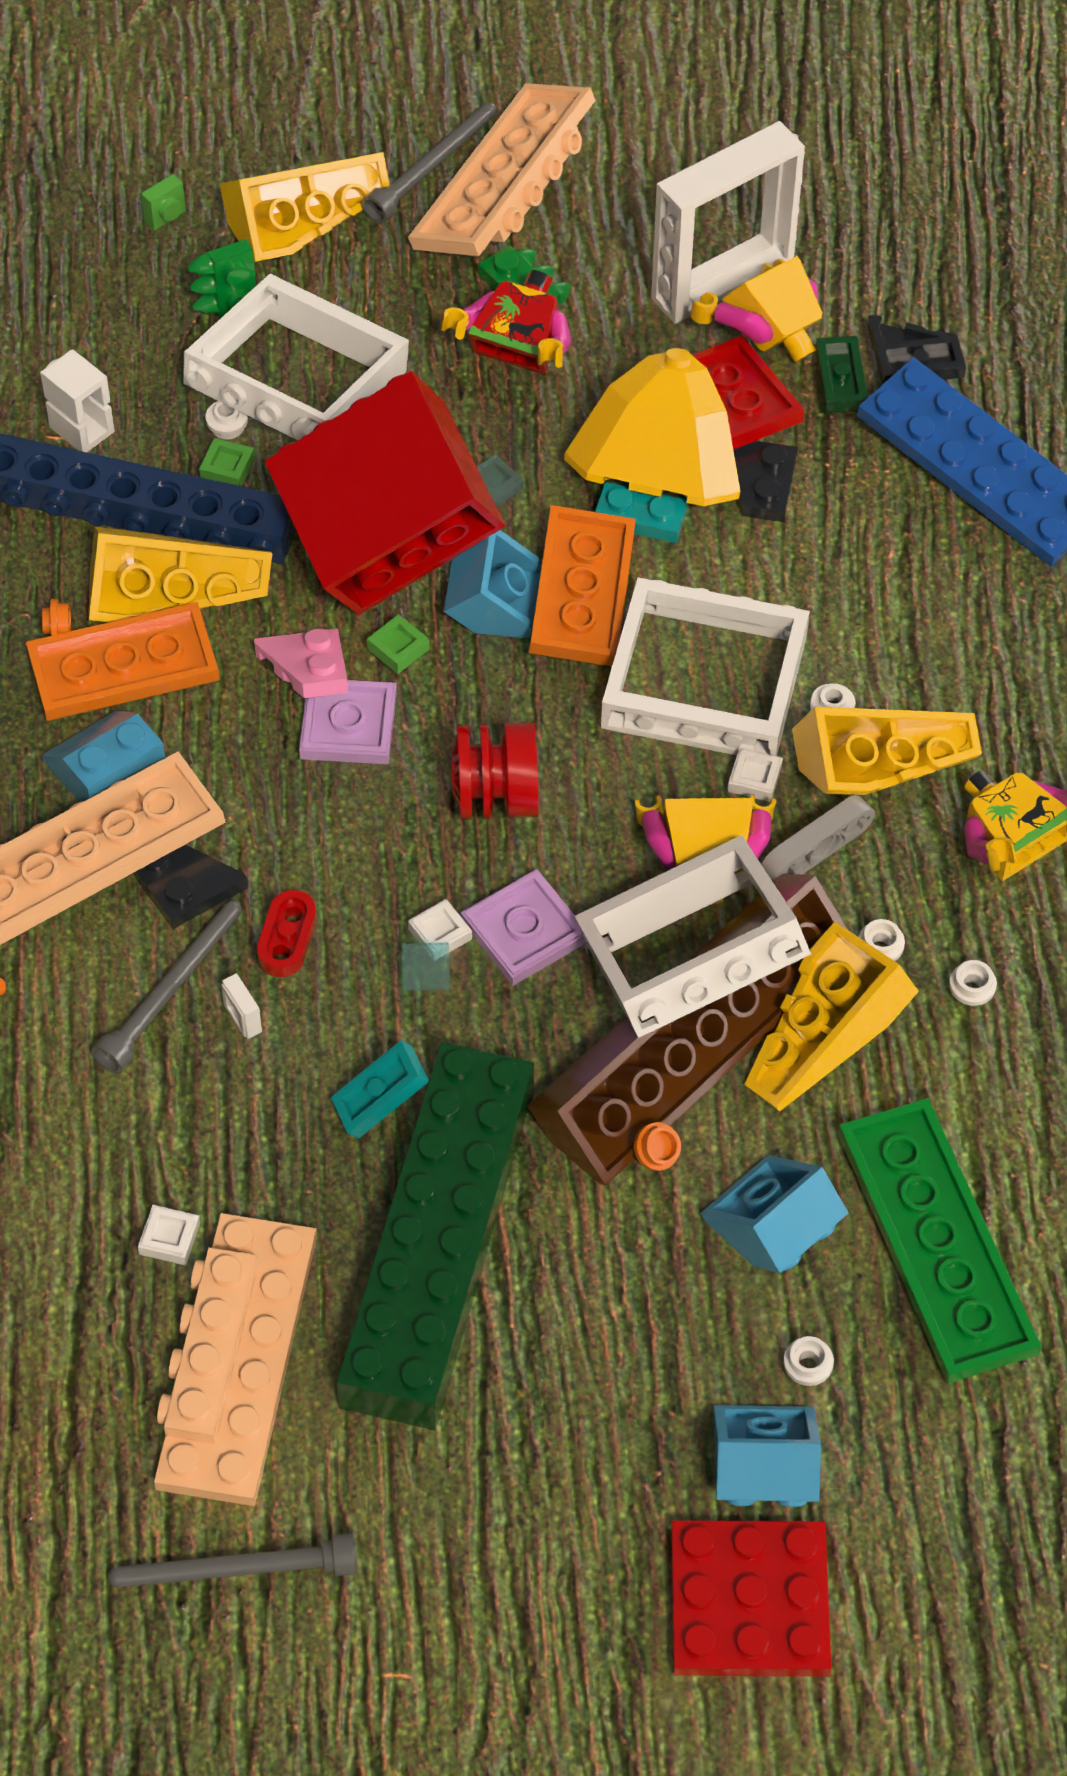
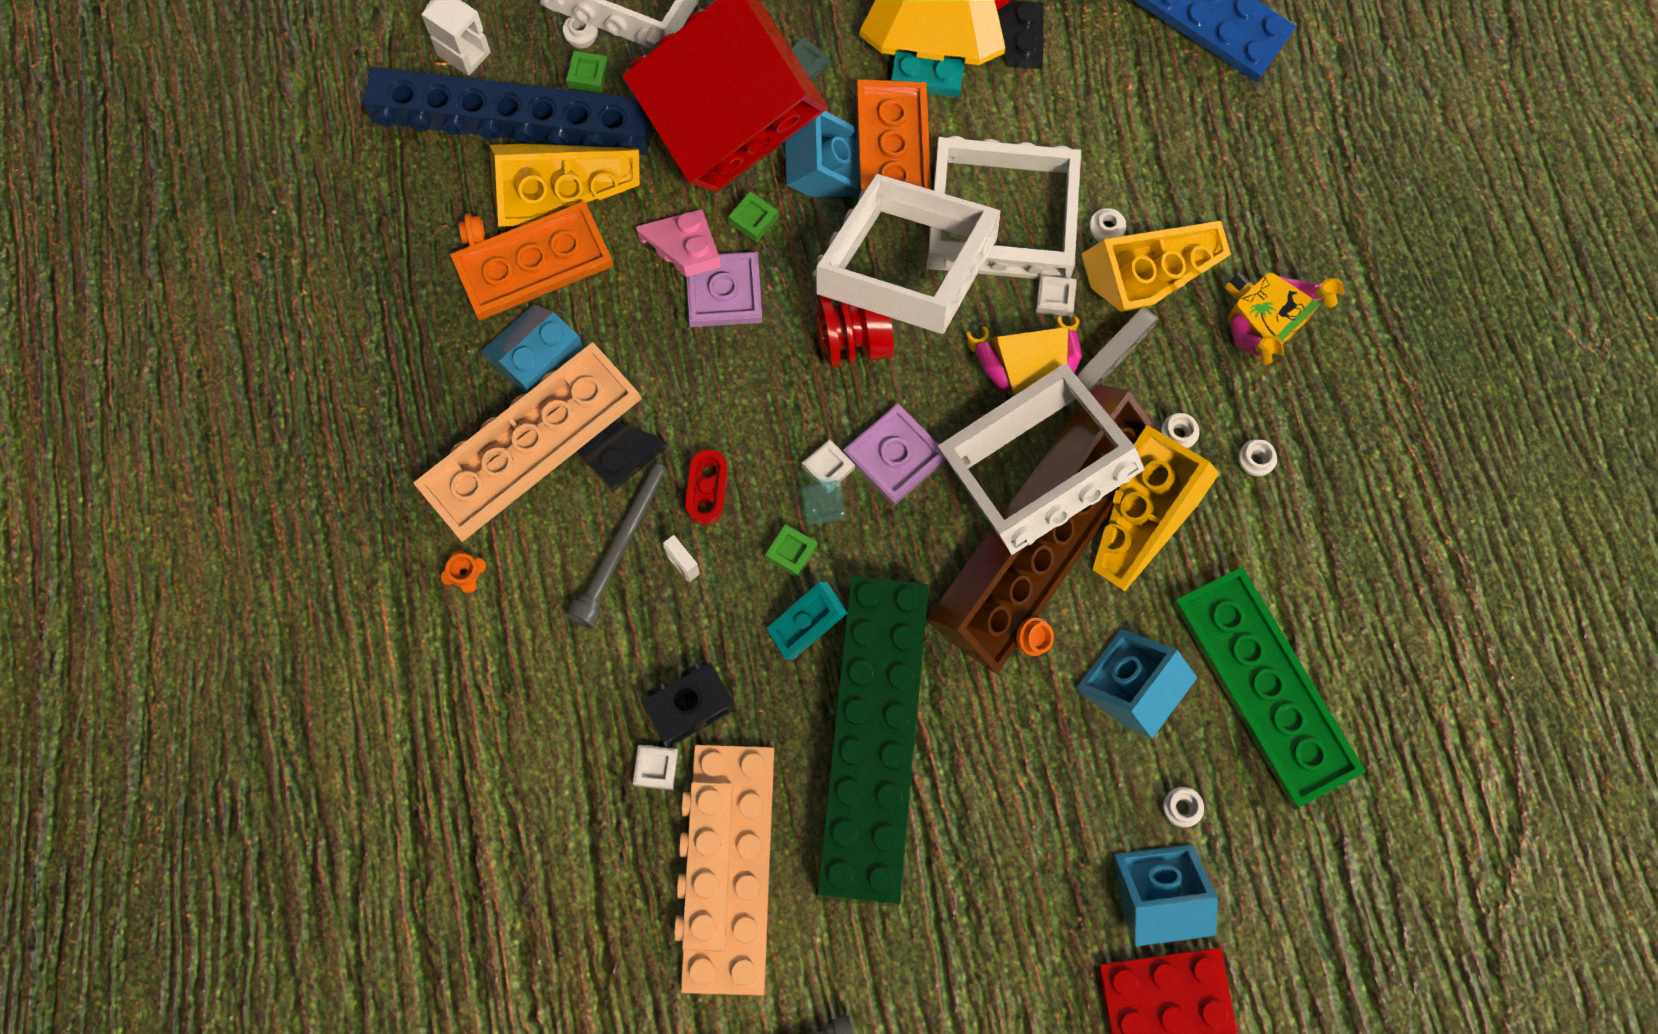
camera: 10 degrees left, 15 degrees up
none -> black brick [641,662,736,748]
none -> bright green plate [765,524,818,578]
none -> white window [813,174,1000,334]

